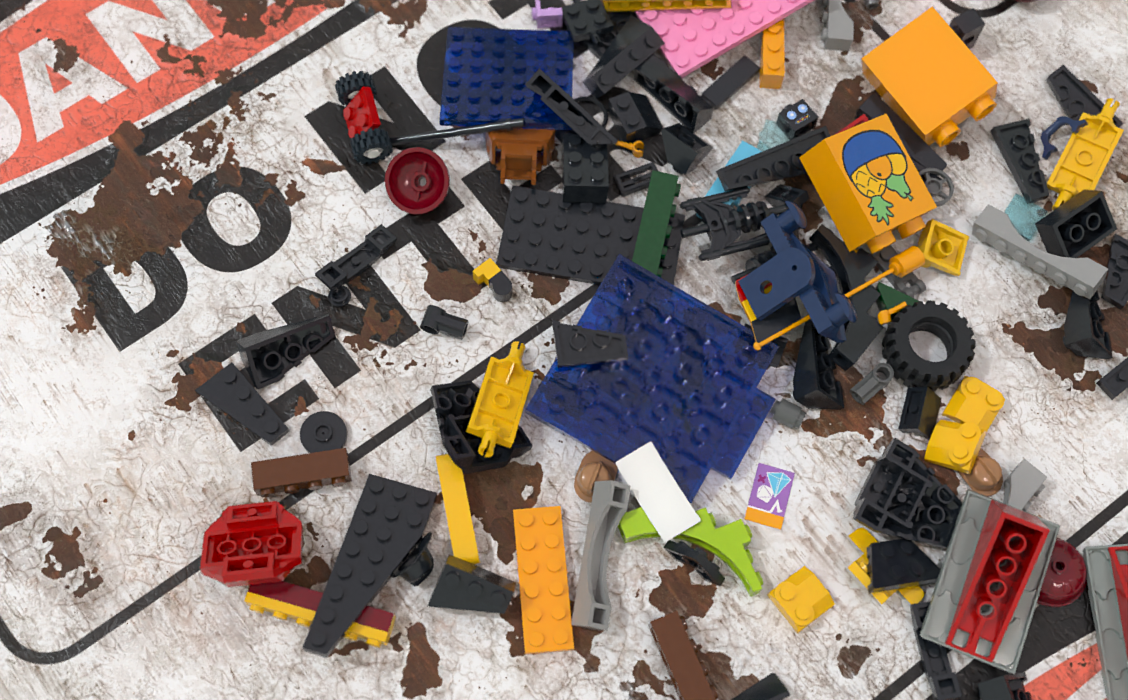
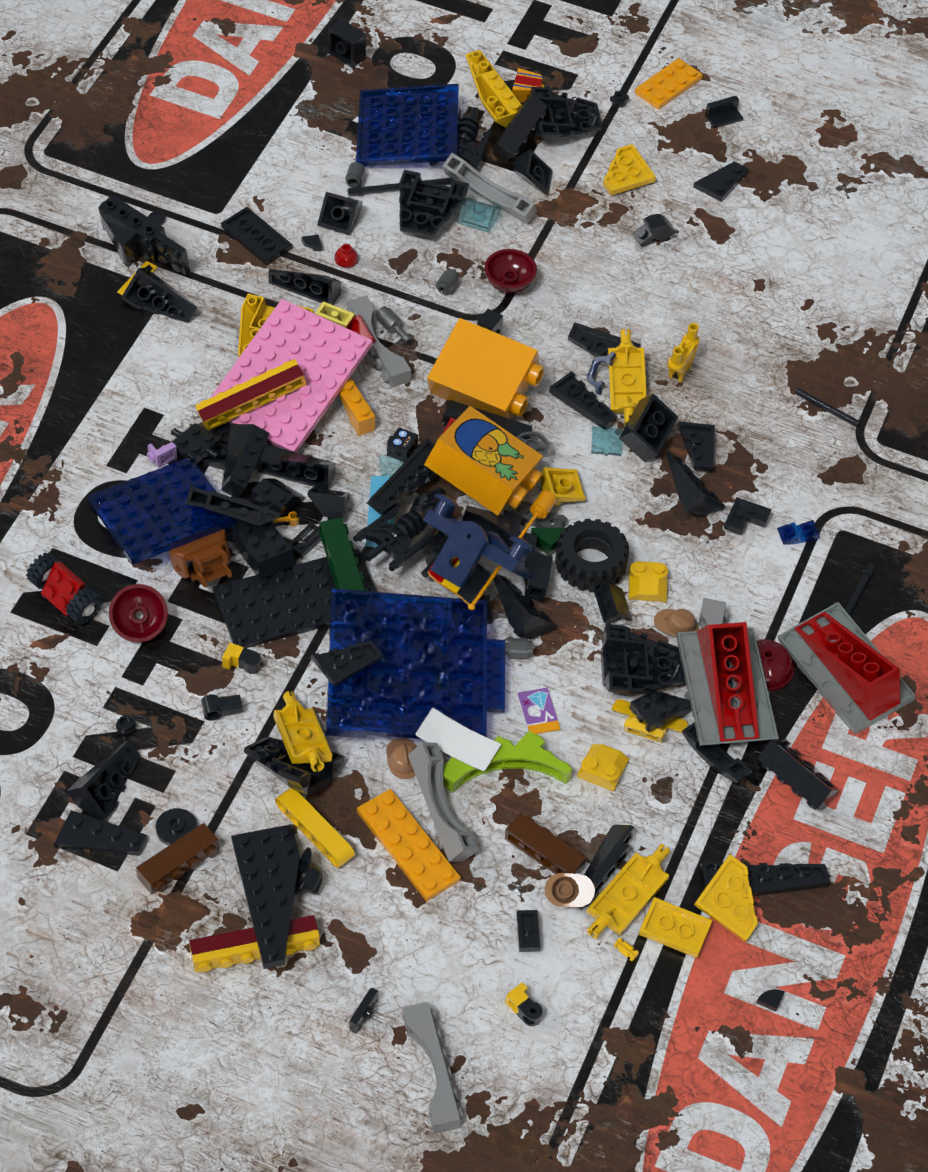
camera: 30 degrees left, 15 degrees down
red piece [200,501,303,588] -> none
black slope [315,224,397,290] -> none
black bar [390,118,526,146] -> none
black wedge [427,554,516,614] -> none
black plate [663,540,726,586] -> none
black tile [701,55,760,110] -> none
dark grey piece [849,363,894,405] -> none
light orange hand [878,301,907,325] -> none
yellow slope [924,420,986,474] -> none
light grey arch [972,204,1108,299] -> none

